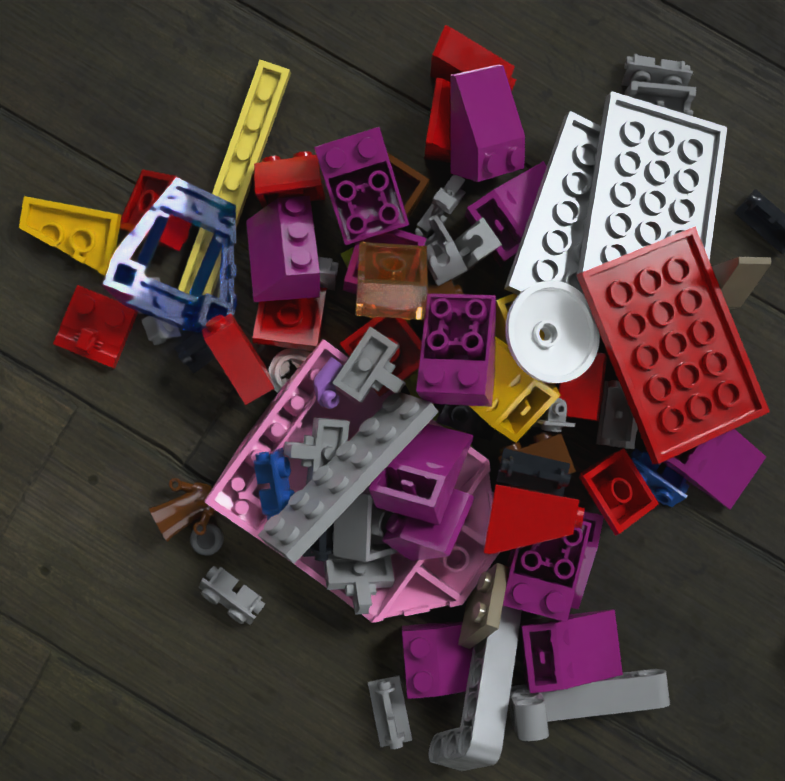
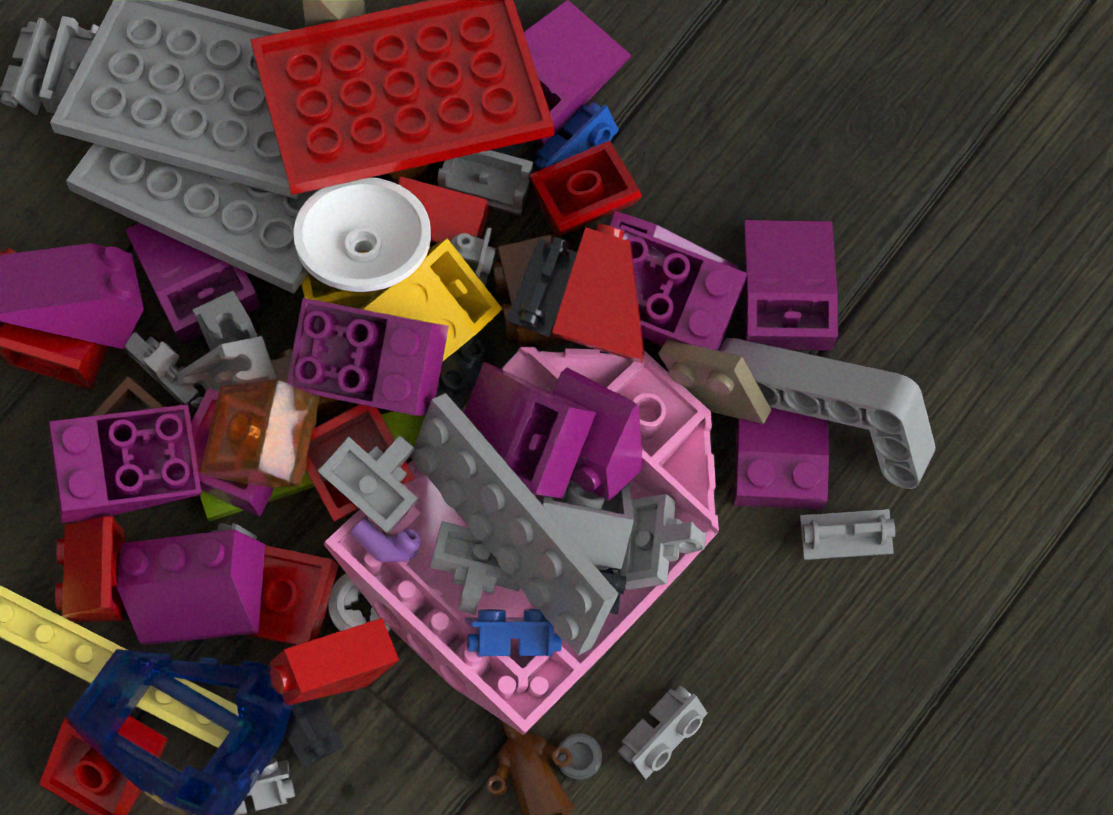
camera: 85 degrees left, 10 degrees down
light grey beam [509,669,670,741] -> none

